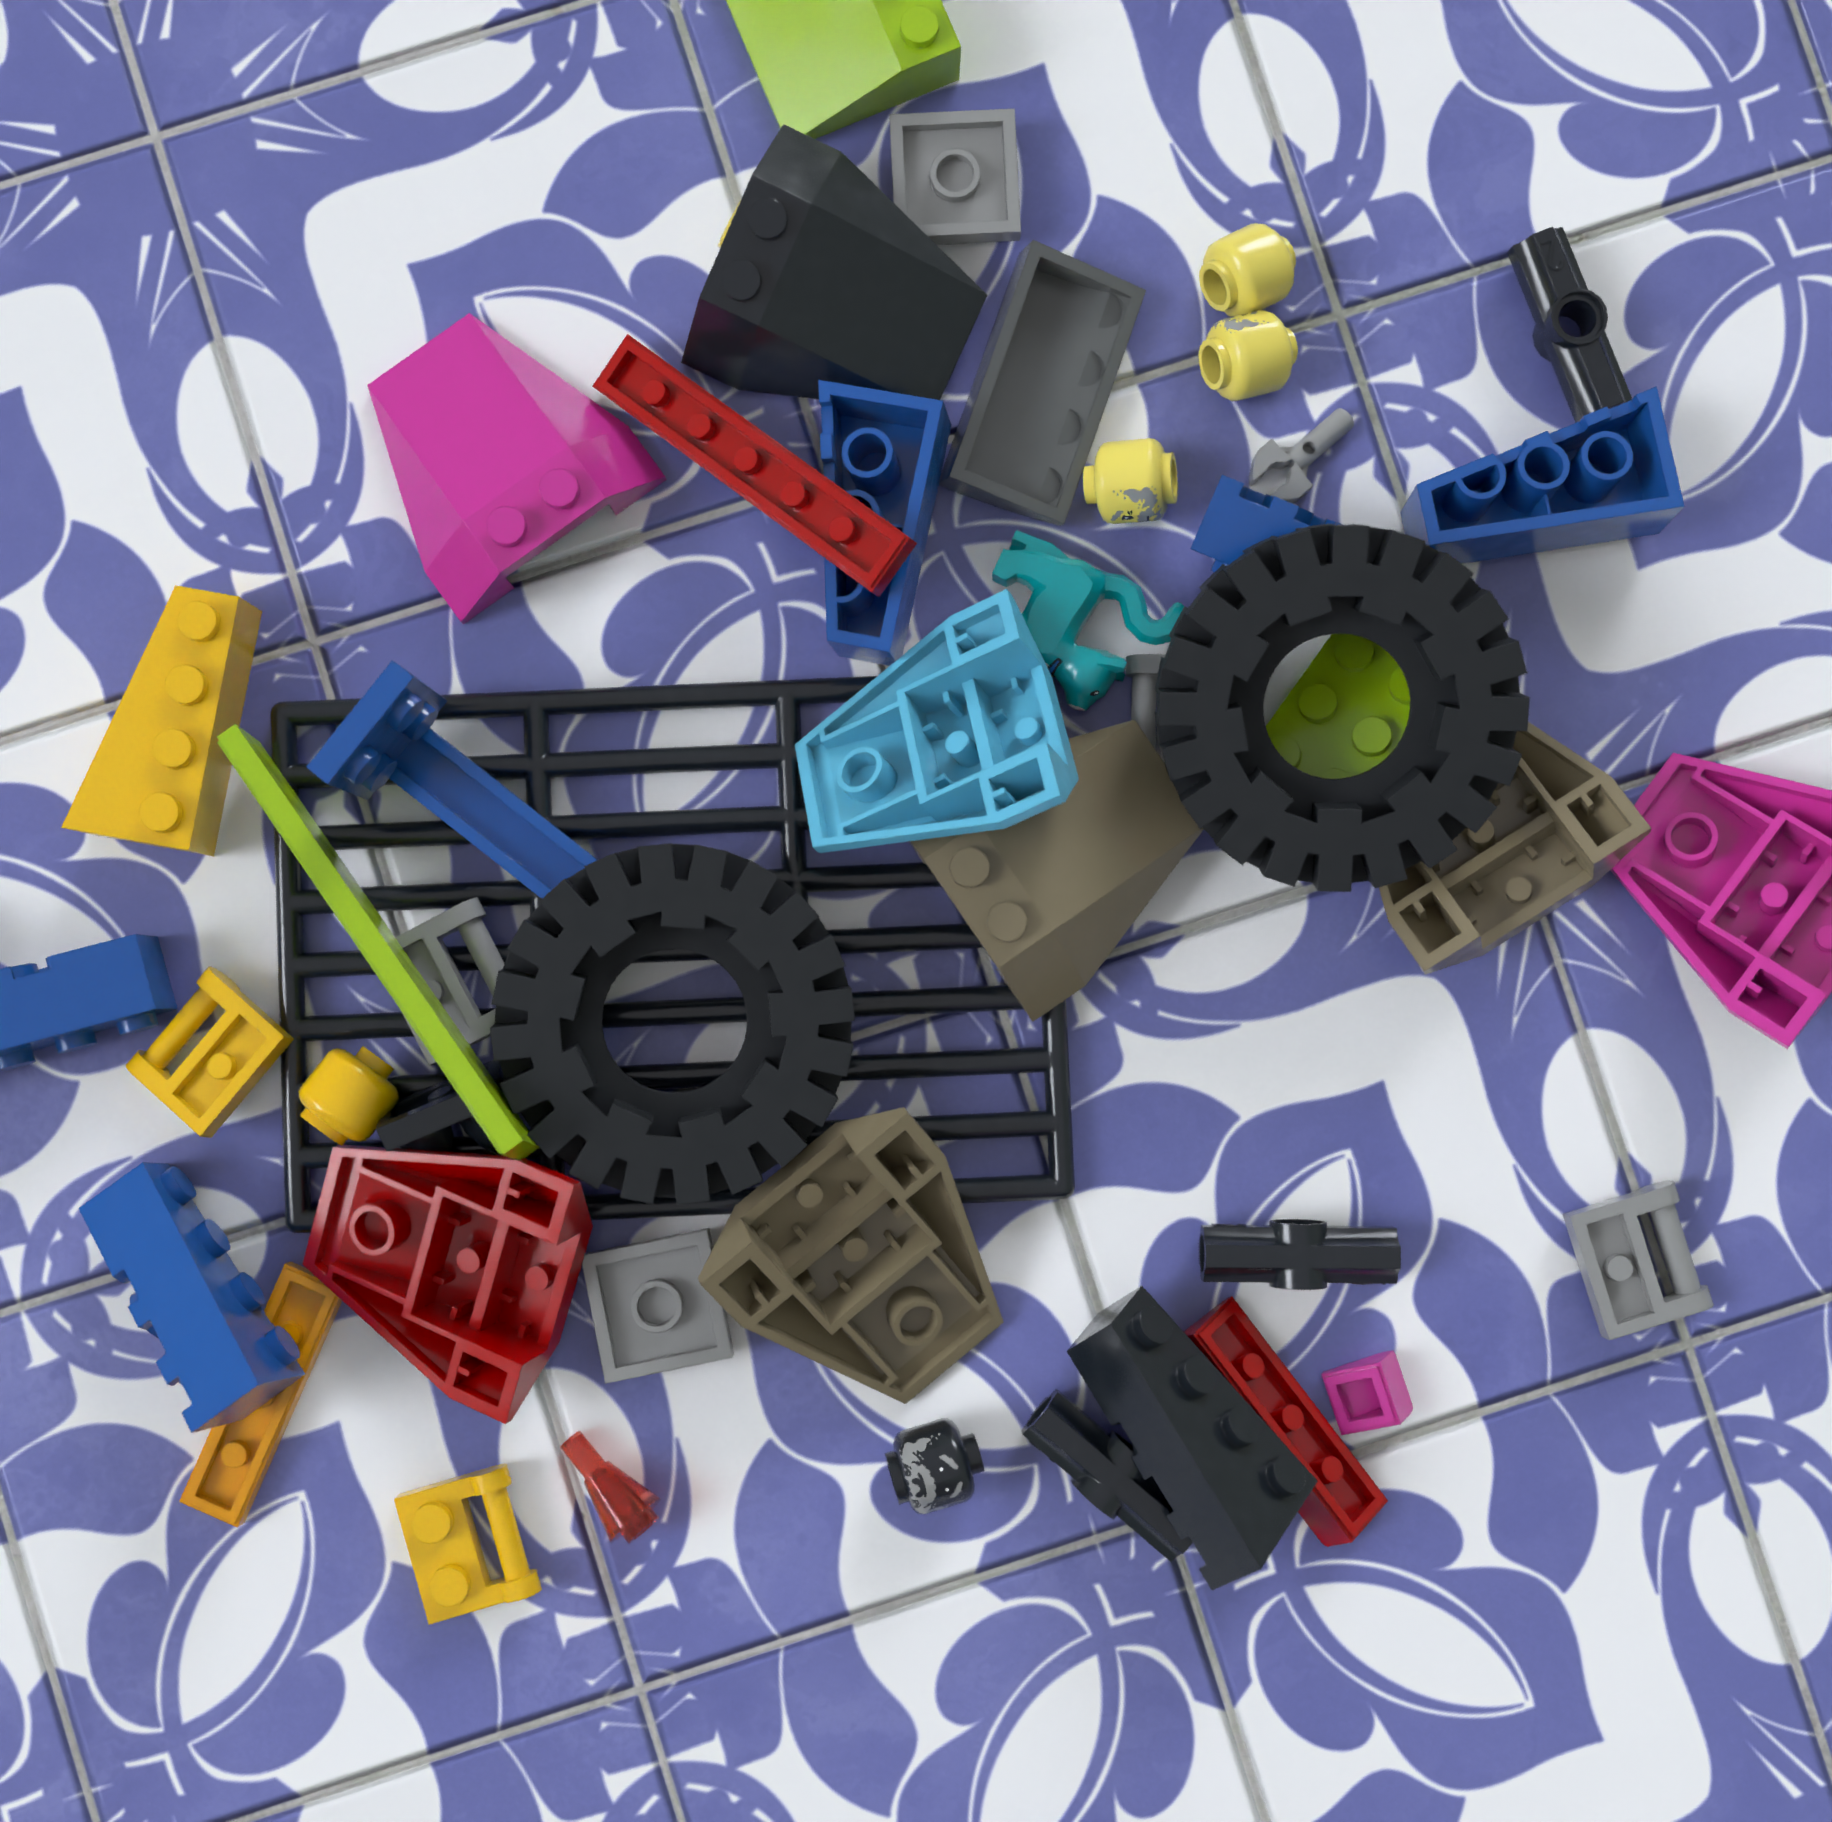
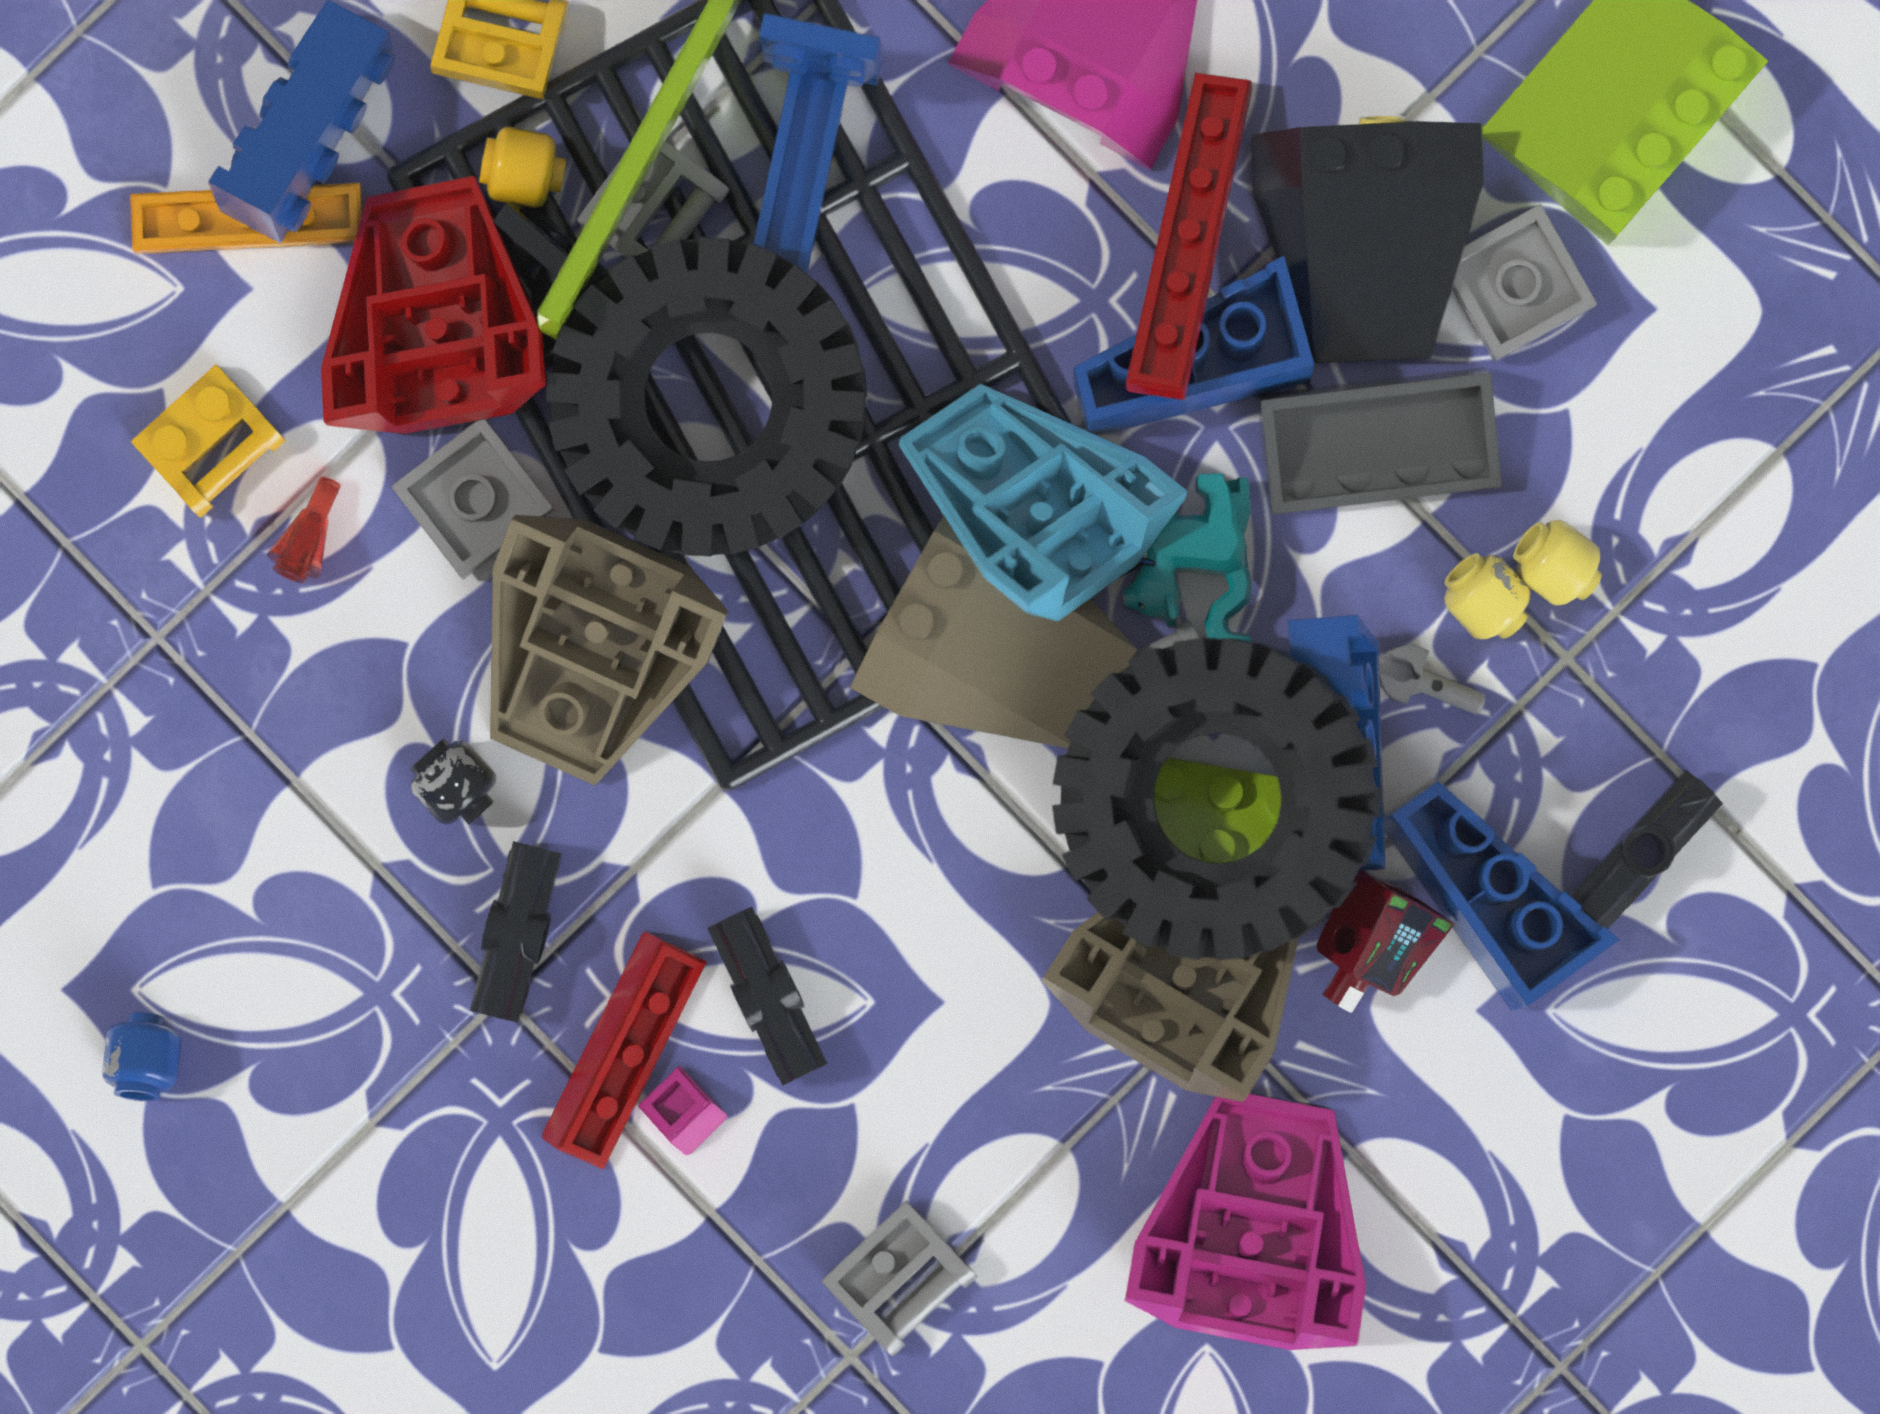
camera: 70 degrees right, 0 degrees up
black wedge [1067,1286,1317,1590] -> none
light yellow head [1083,438,1178,524] -> none
none -> dark red torso [1316,868,1454,1013]

